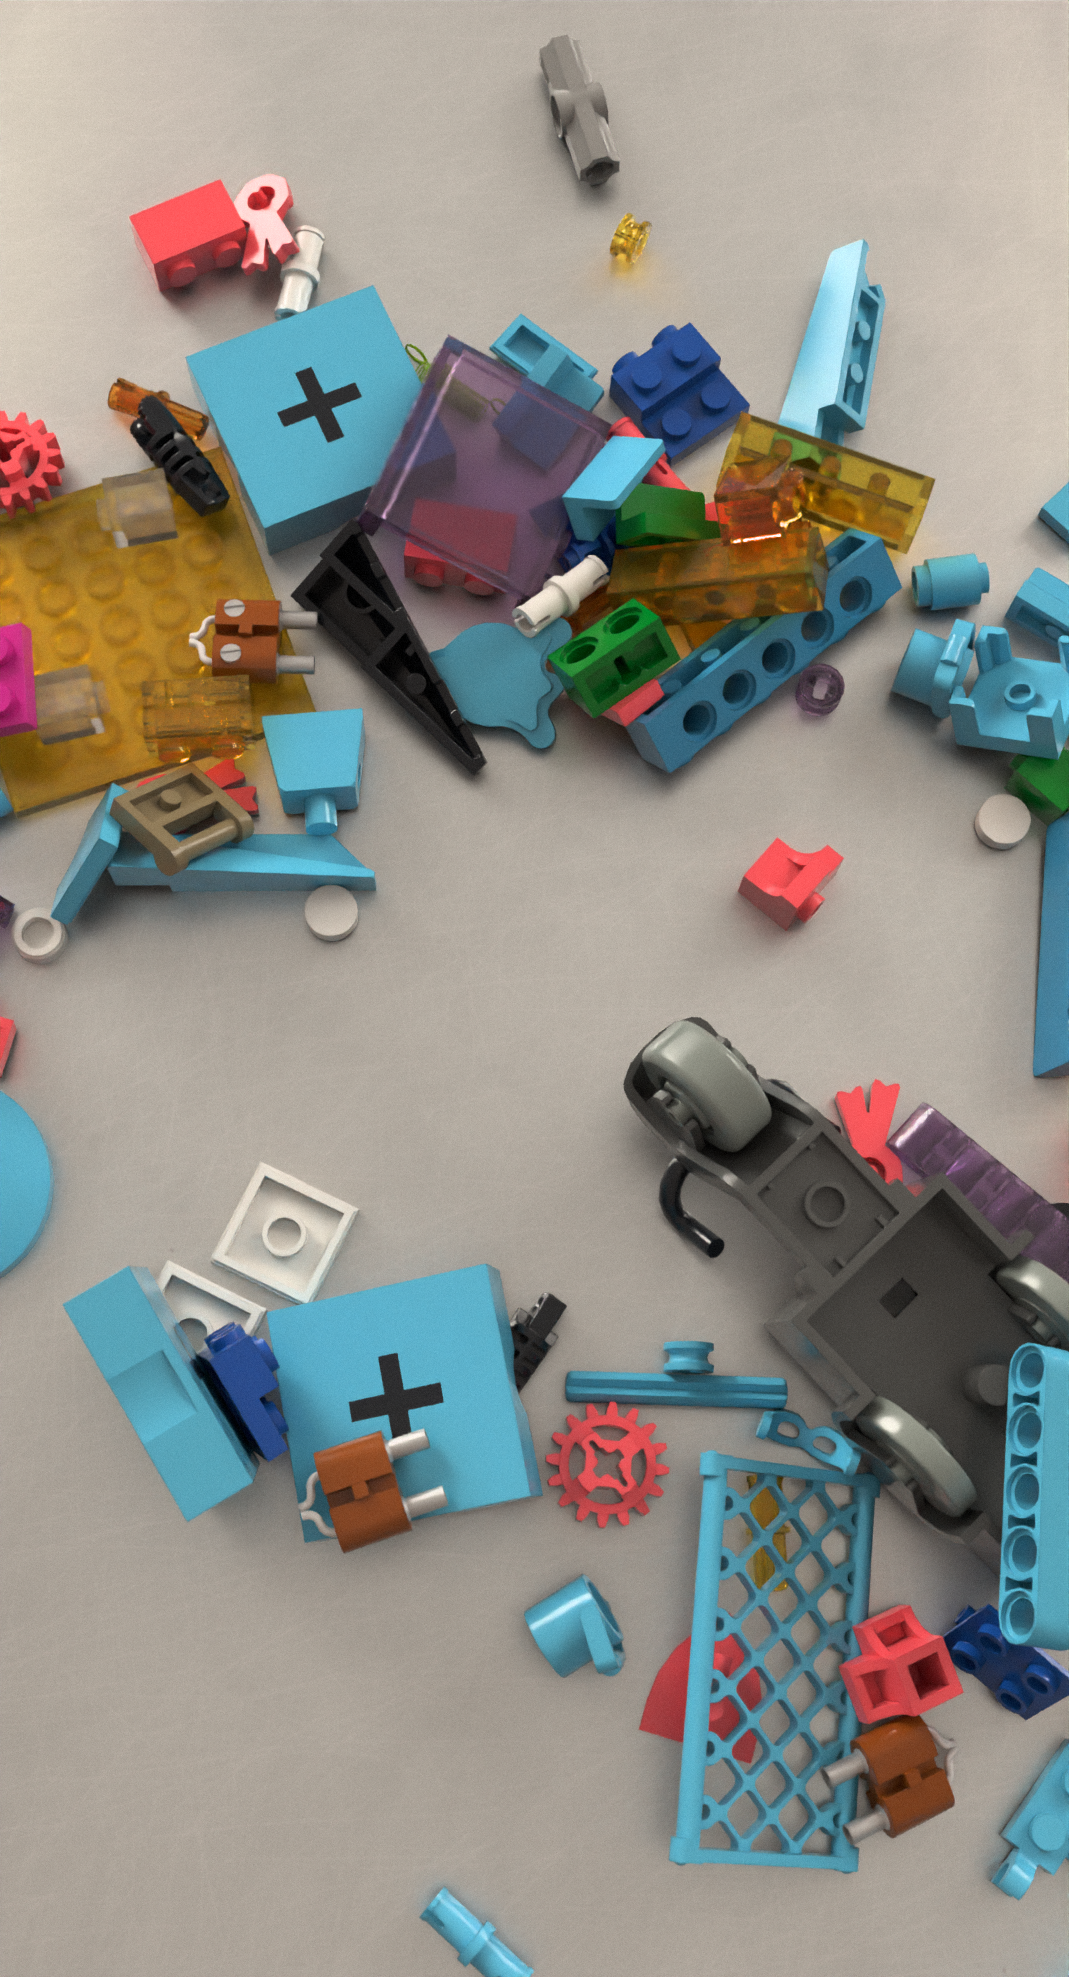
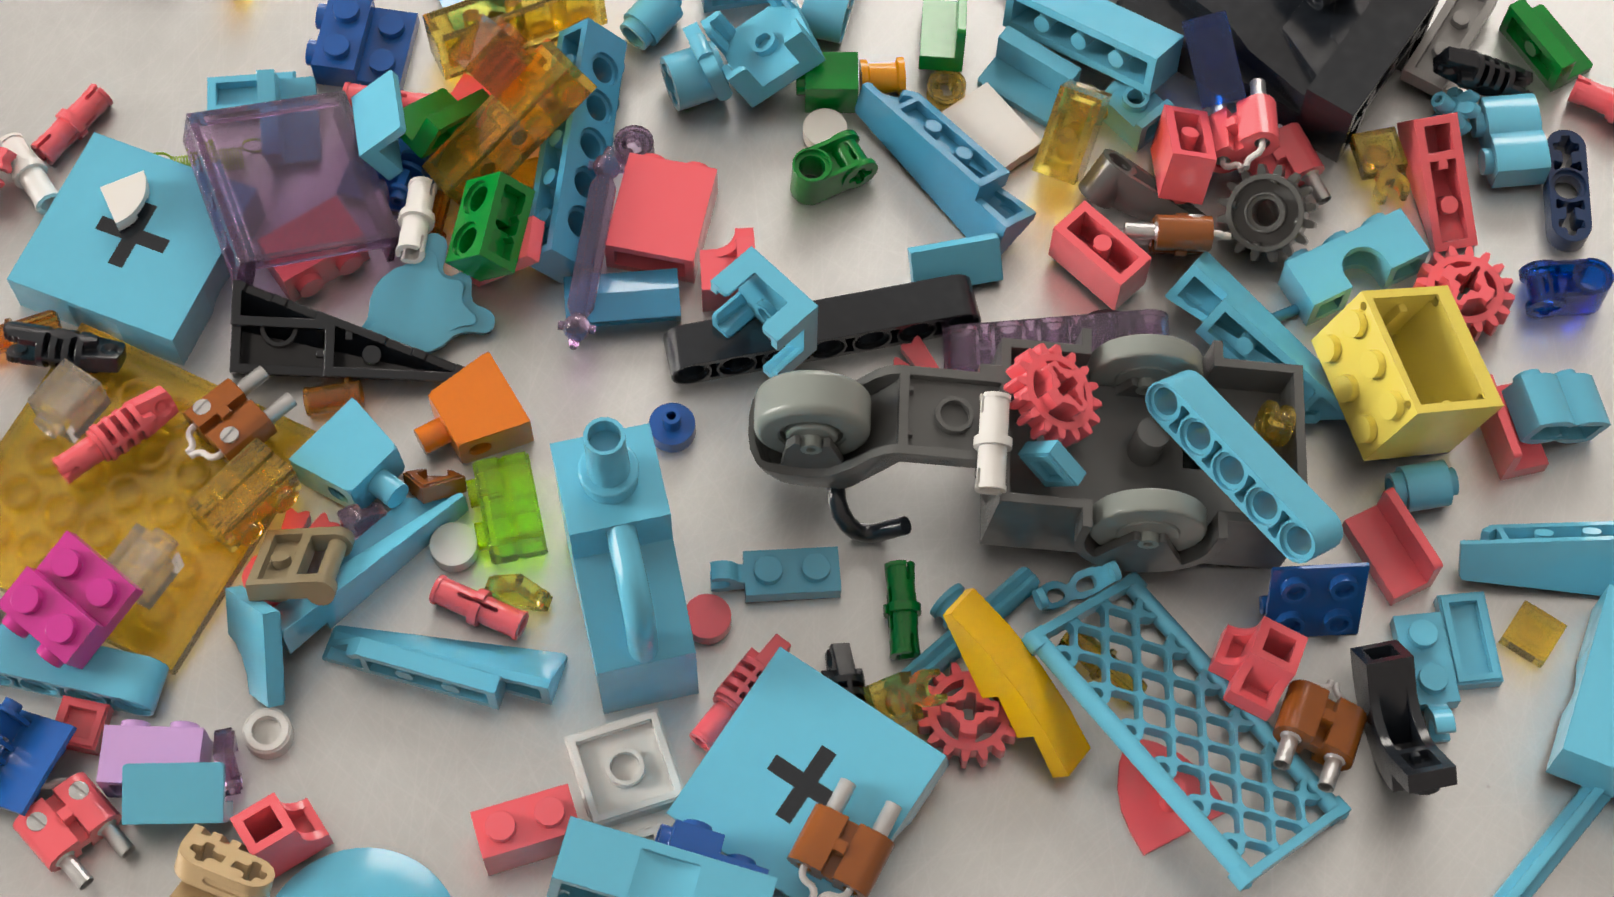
camera: 40 degrees left, 10 degrees down
medium azure piece [524,1574,626,1678] -> none
none -> coral pin [30,84,113,165]
none -> coral hinge [51,386,179,484]
none -> white tile [100,170,150,231]
none -> clear orange pin [303,377,365,417]
none -> medium azure wedge [322,625,567,710]
none -> clear purple tile [337,502,388,540]
none -> dark orange tile [403,469,467,504]
none -> orange torso [413,351,534,464]
none -> coral pin [429,574,529,640]
none -> clear neon green brick [466,451,548,565]
none -> coral brick [470,783,578,876]
none -> clear yellow tile [484,574,553,612]
none -> medium azure piece [550,417,699,714]
none -> clear purple wheel [558,146,625,350]
none -> dark azure piece [563,268,681,329]
none -> coral brick [604,152,718,283]
none -> blue tile [649,403,696,453]
none -> black beam [663,274,981,384]
none -> coral tile [687,594,732,645]
none -> coral hinge [689,634,791,752]
none -> medium azure panel [710,246,818,378]
none -> medium azure plate [710,546,841,603]
none -> green piece [790,130,878,205]
none -> clear yellow plate [862,668,948,727]
none -> green pin [883,560,922,661]
none -> medium azure tile [907,232,1003,285]
none -> yellow slope [943,588,1091,778]
none -> white pin [973,391,1013,495]
none -> coral gear [1004,343,1102,448]
none -> medium azure tile [1018,440,1087,487]
none -> black arch [1350,639,1457,795]

